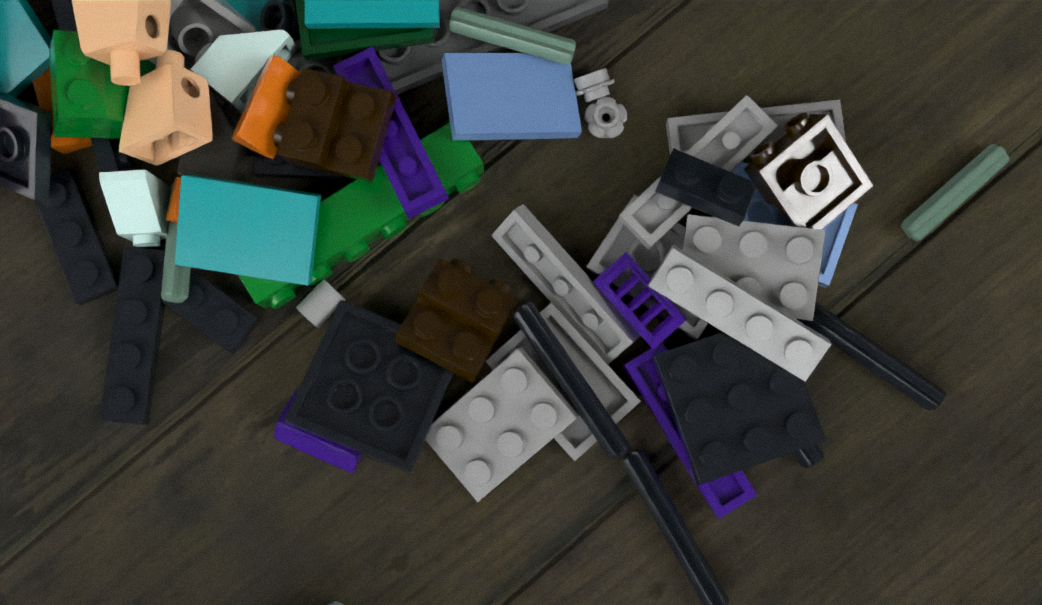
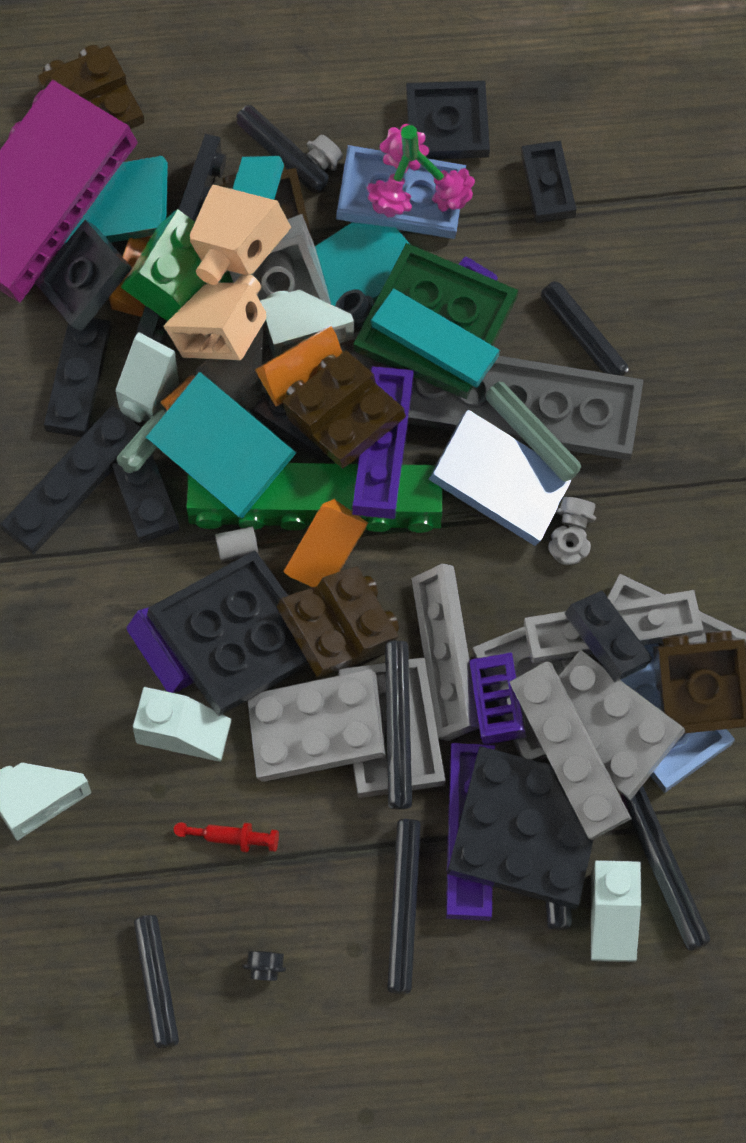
camera: 30 degrees right, 15 degrees down
none -> light aqua slope [133,687,231,762]
none -> red piece [173,822,279,853]
none -> orange slope [284,499,368,587]
none -> light aqua slope [591,860,641,962]

